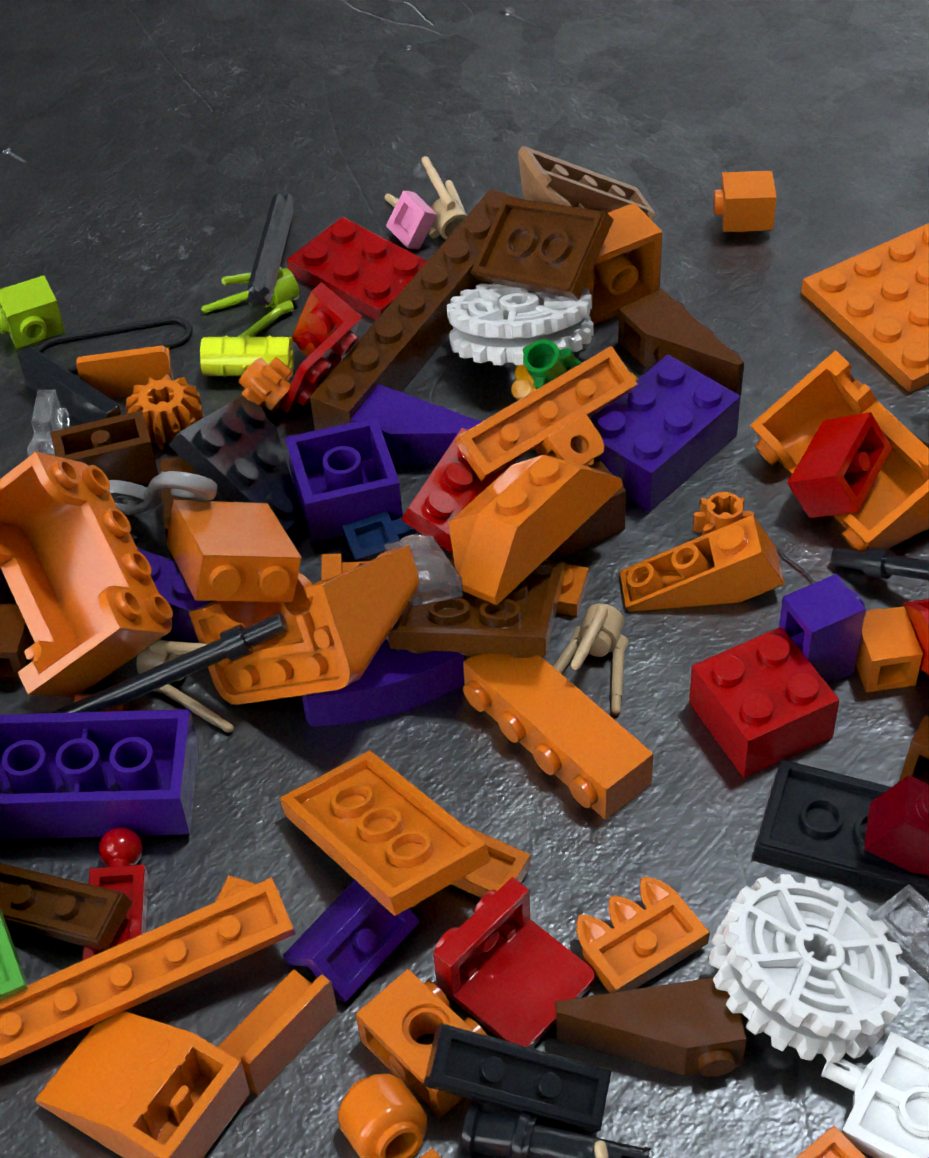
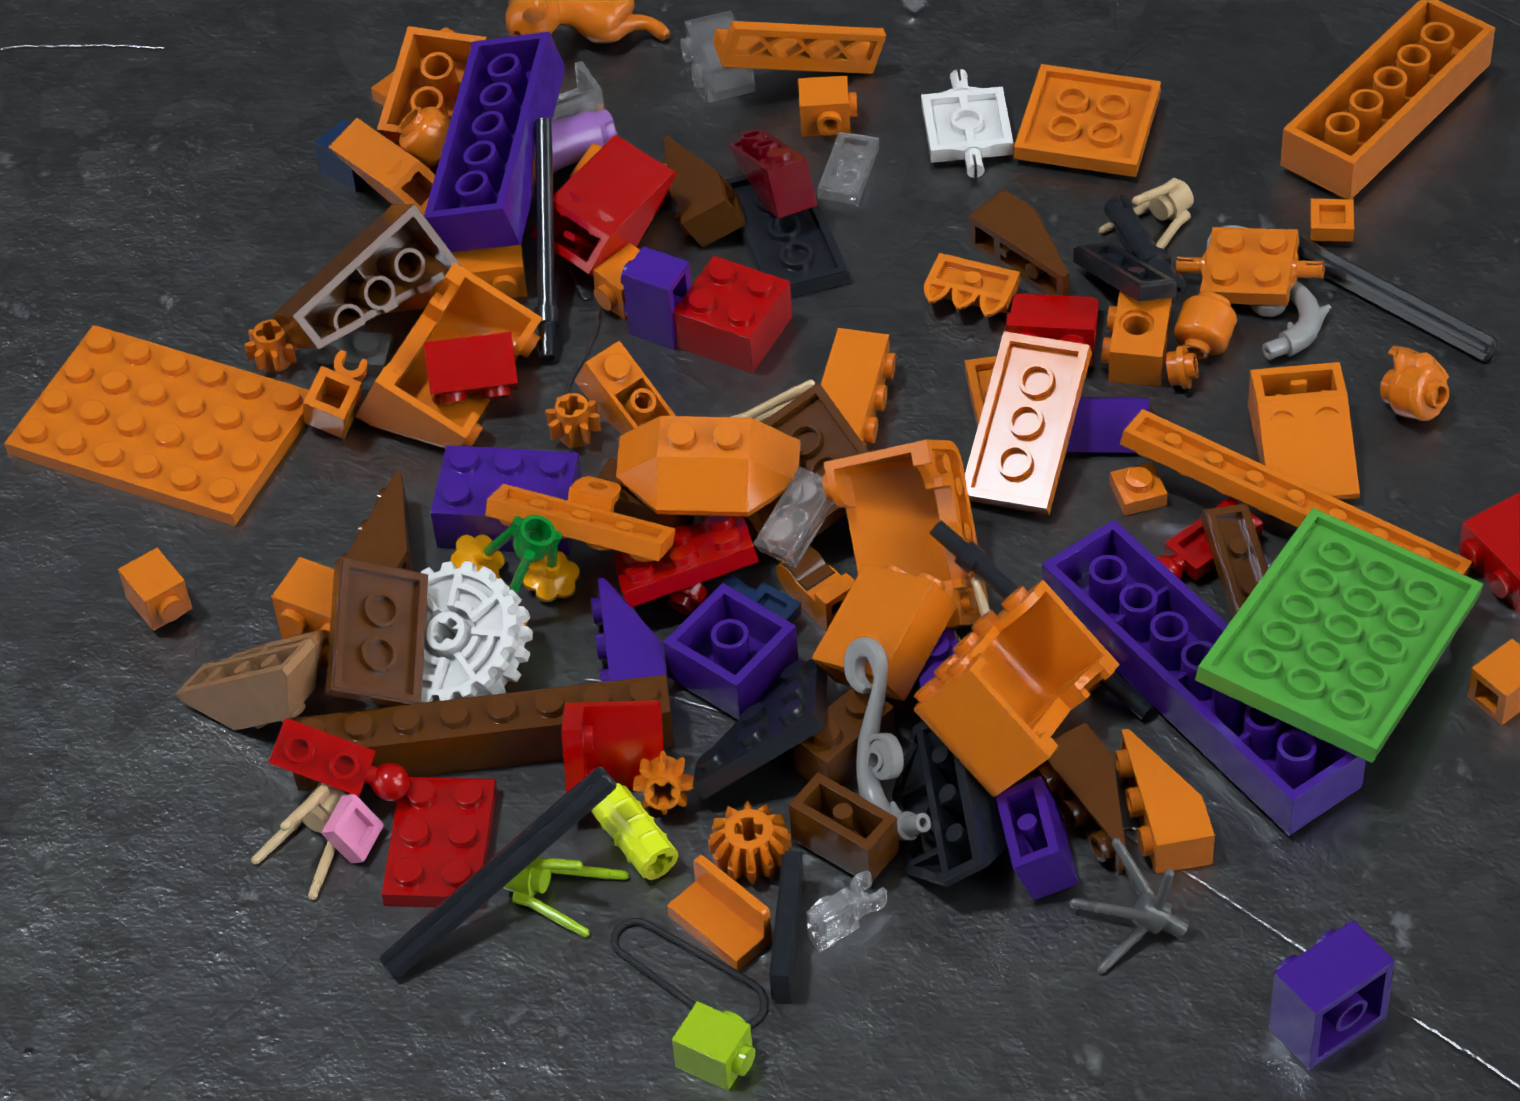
camera: 125 degrees left, 0 degrees up
orange panel [217,969,338,1096] -> none
white piece [709,874,909,1063] -> none
none -> red plate [268,718,410,801]
none -> orange brick [303,350,367,439]
none -> orange plate [1166,345,1199,390]

